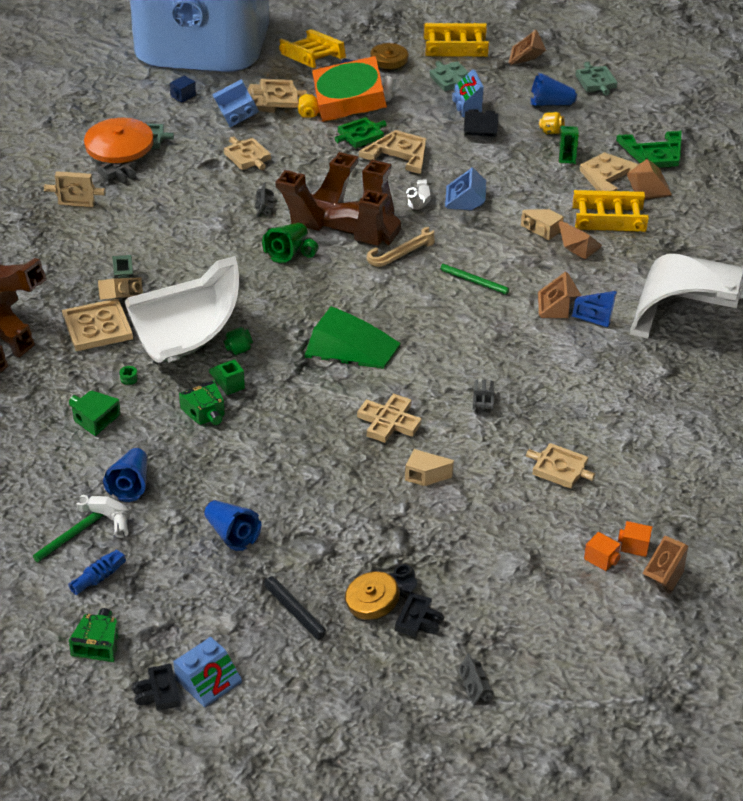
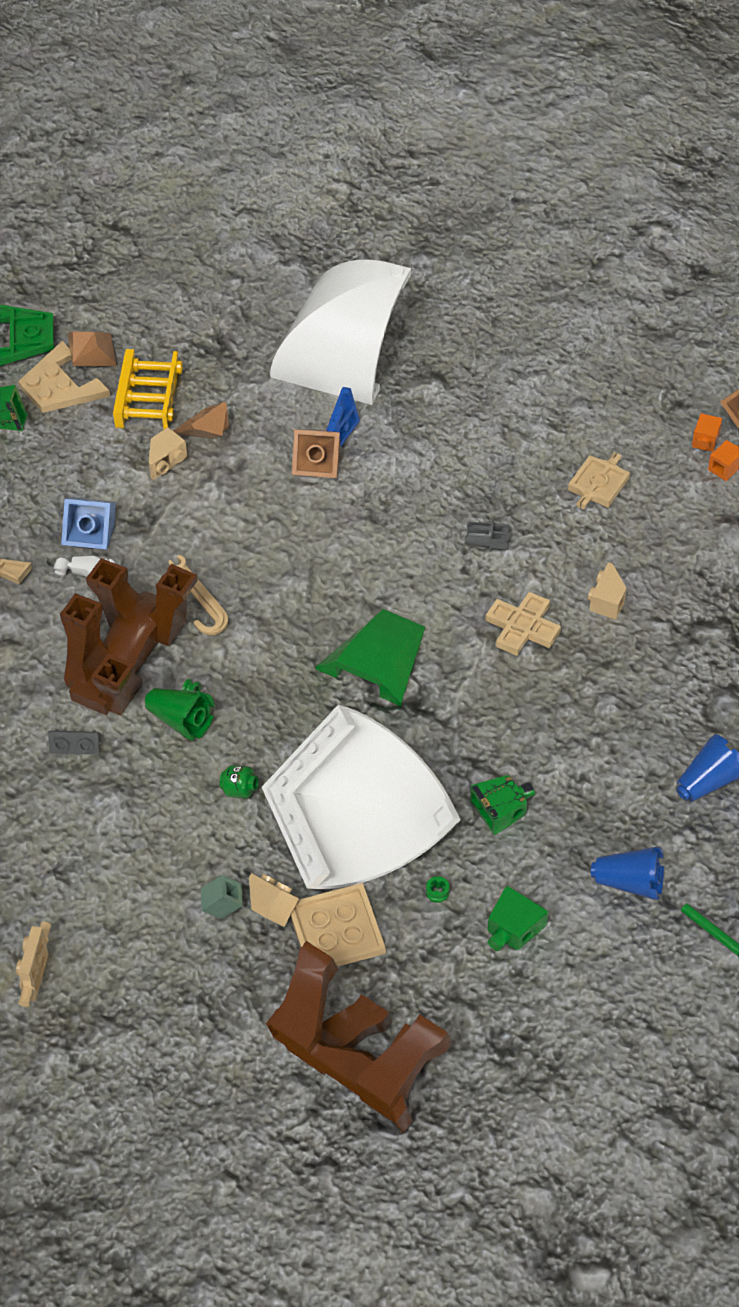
camera: 85 degrees left, 10 degrees up
white arm [77,495,130,538] -> none
green slope [209,359,245,395] -> none
green bar [440,264,509,295] -> none

